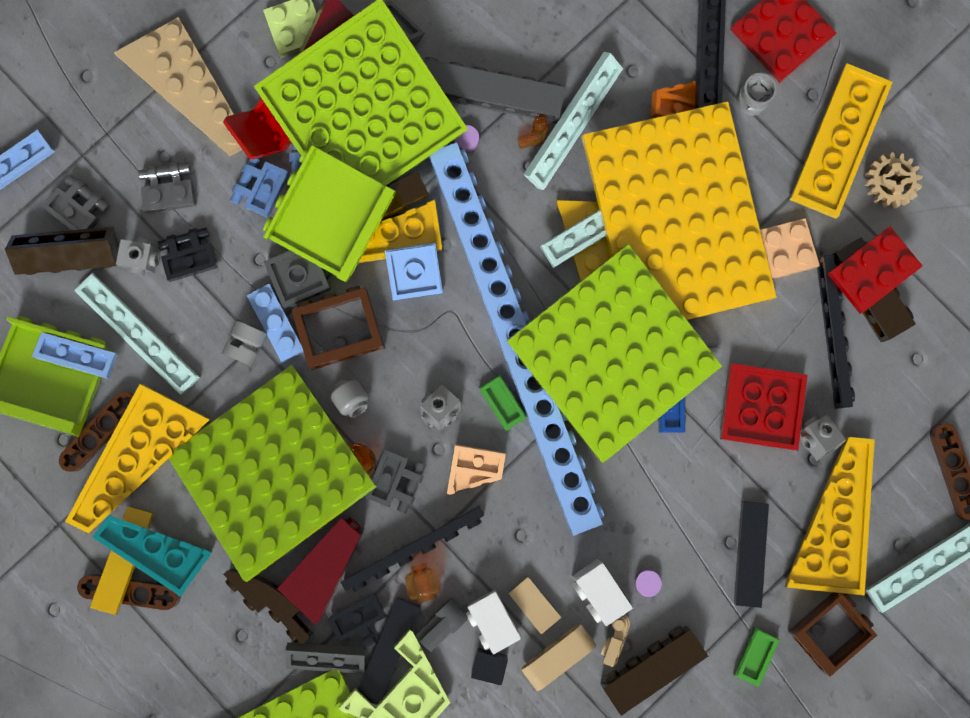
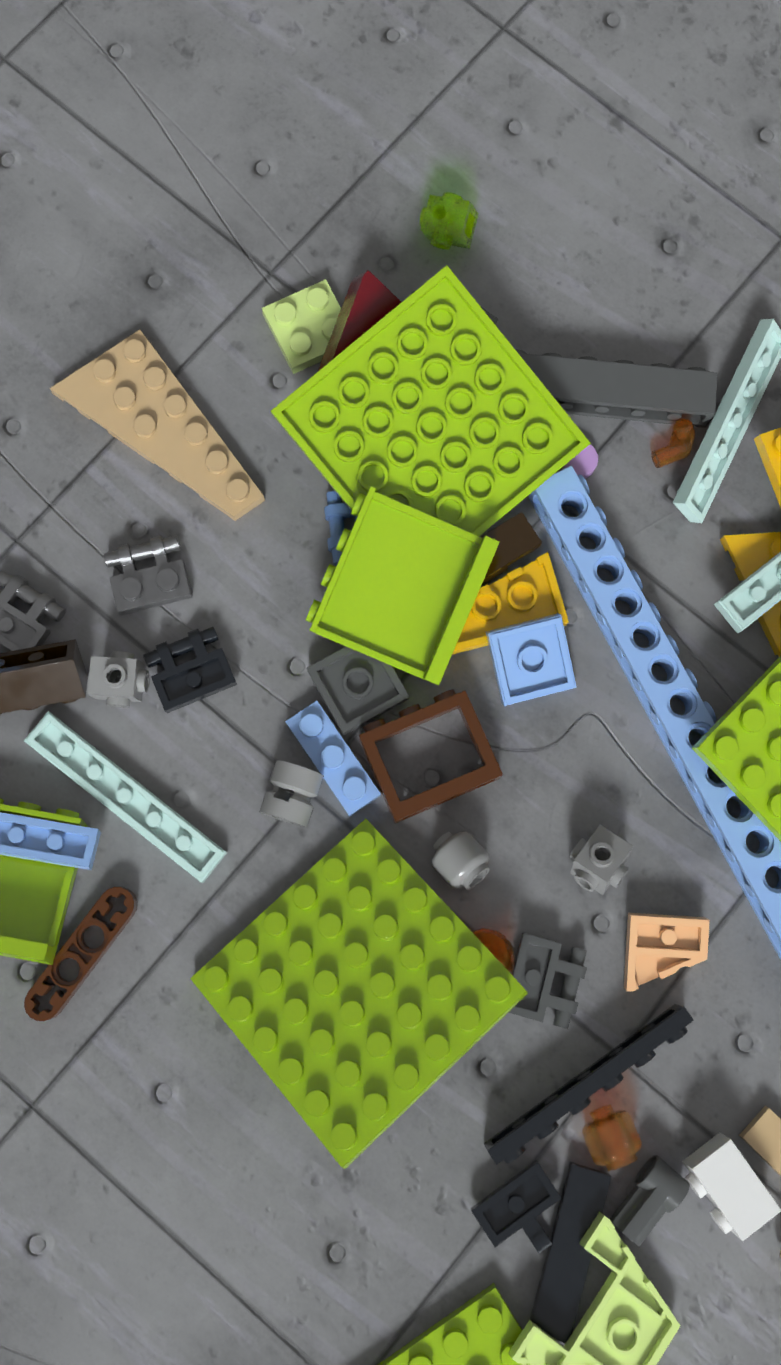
camera: 10 degrees left, 5 degrees down
yellow wing [65,384,211,533] -> none
reddish brown beam [77,574,181,610] -> none
yellow tile [90,506,154,615] -> none
teal wing [92,515,212,596] -> none
red bracket [223,98,292,159] -> none
dark brown slope [223,568,314,644] -> none
medium blue plate [230,158,290,218] -> none
dark red slope [277,517,363,625] -> none
dark grey plate [285,642,366,674] -> none
black panel [471,648,508,685] -> none
bright green tile [479,375,528,431] -> none

